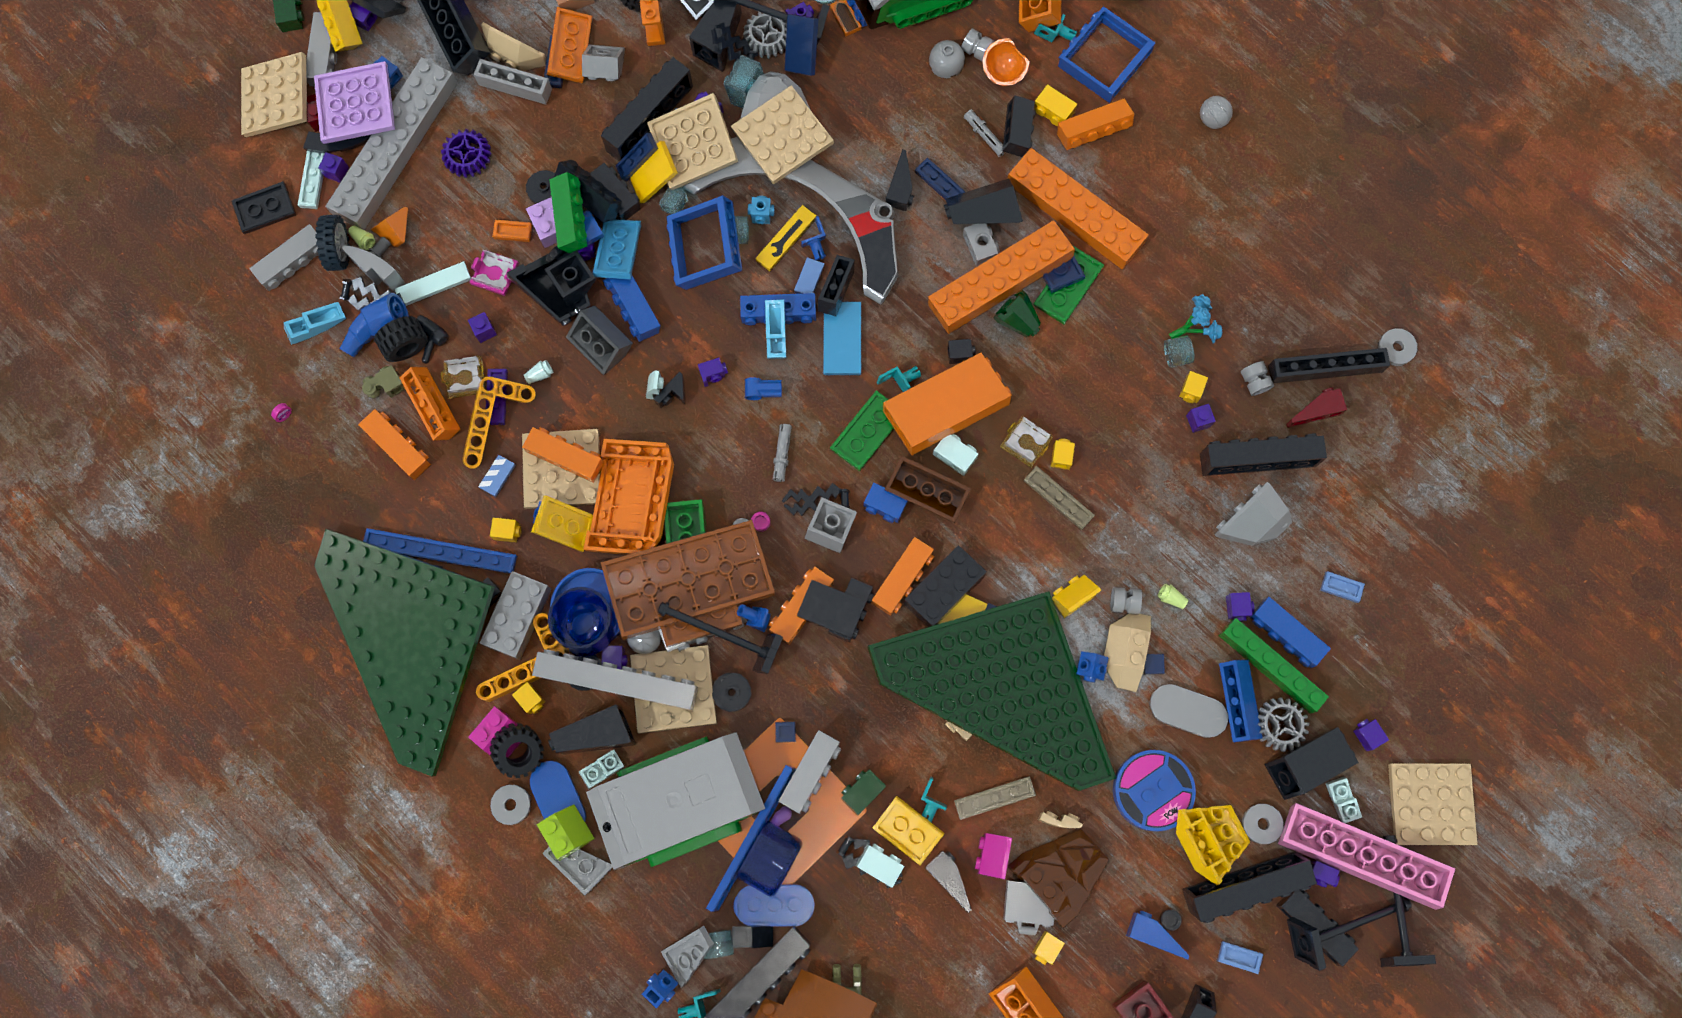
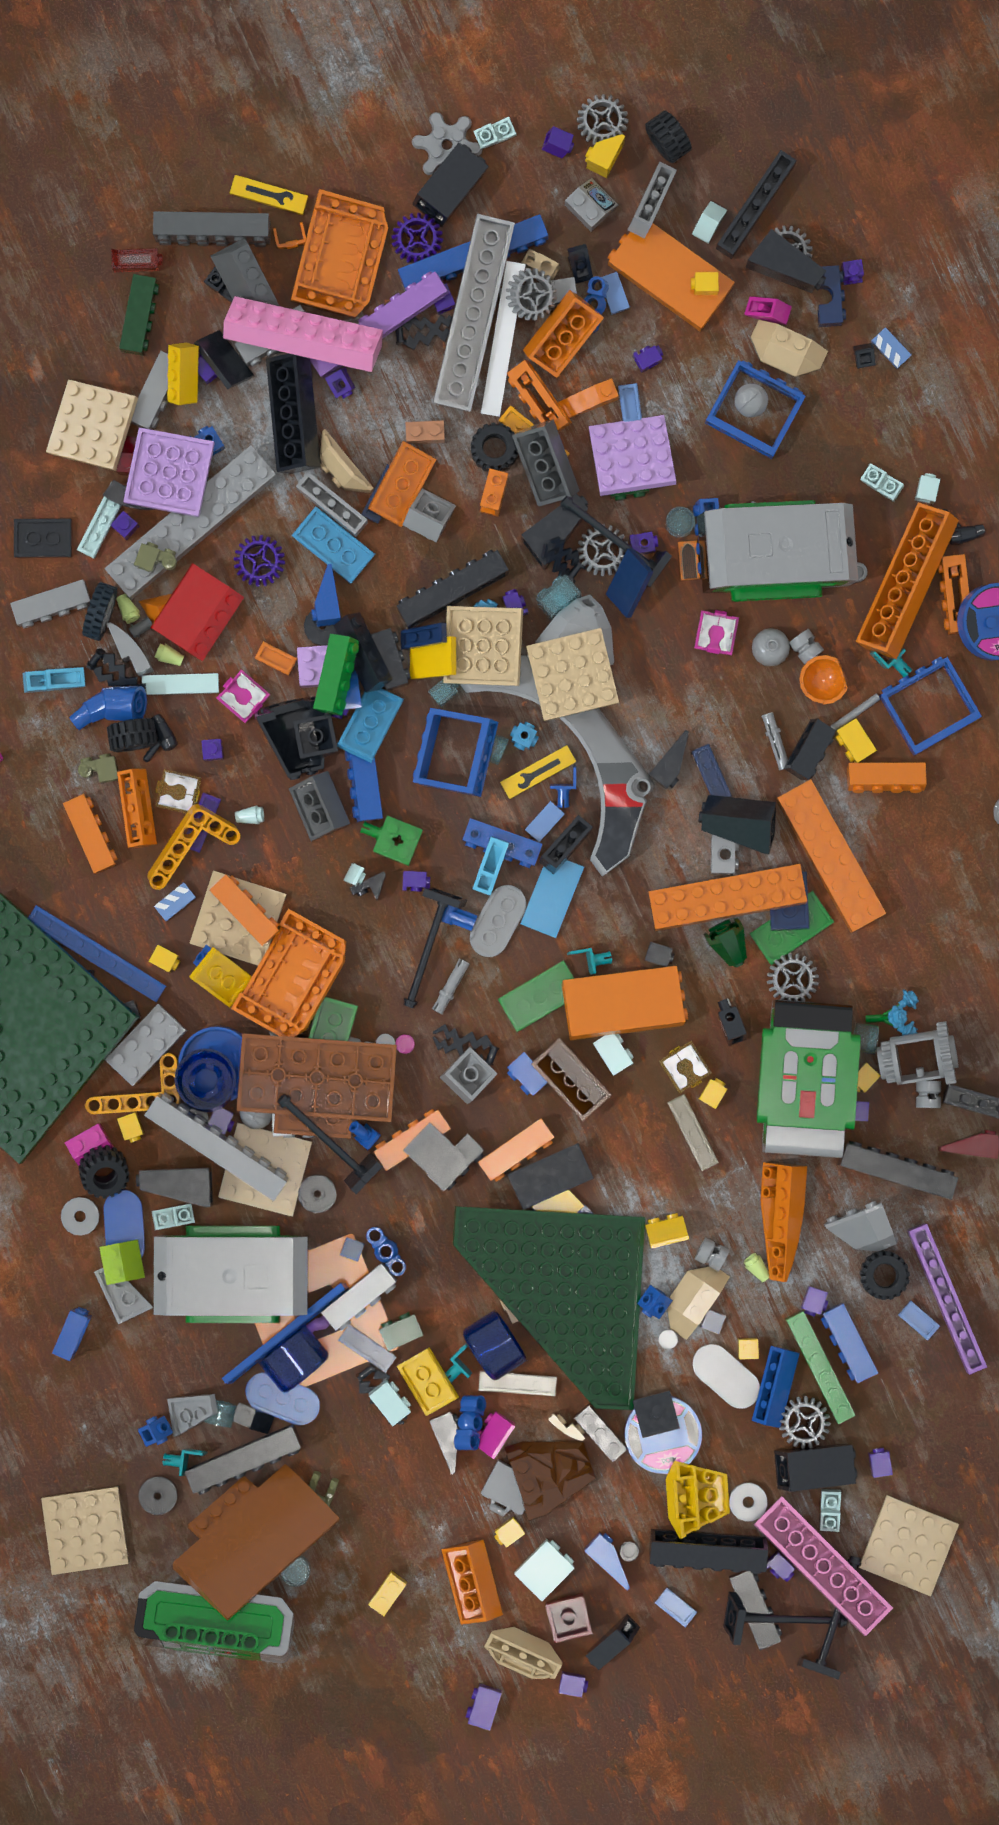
camera: 20 degrees right, 10 degrees up
none -> blue window [52,1307,92,1361]
none -> olive brick [134,542,177,573]
none -> red slope [150,563,244,662]
none -> yellowish green cone [154,643,184,666]
none -> dark azure tile [292,506,375,584]
none -> blue slope [311,564,341,627]
none -> tile [338,1324,396,1373]
none -> green brick [360,816,423,866]
none -> blue piece [366,1227,406,1276]
none -> black tile [403,887,467,1008]
none -> blue piece [454,1395,486,1450]
none -> clear blue piece [463,1309,528,1380]
none -> light grey tile [470,885,526,957]
none -> light aqua brick [514,1539,574,1601]
none -> brick [574,1404,627,1462]
none -> black tile [633,1391,680,1438]
none -> tile [658,1329,678,1349]
none -> piece [694,610,739,656]
none -> black torso [718,999,747,1046]
none -> yellow brick [737,1338,759,1359]
none -> piece [757,1000,860,1158]
none -> orange wedge [760,1162,807,1282]
none -> light grey gear [767,953,819,1005]
none -> light grey bar [830,694,880,731]
none -> black tyre [860,1251,910,1300]
none -> light grey piece [877,1021,959,1085]
none -> medium lavender brick [907,1223,987,1375]

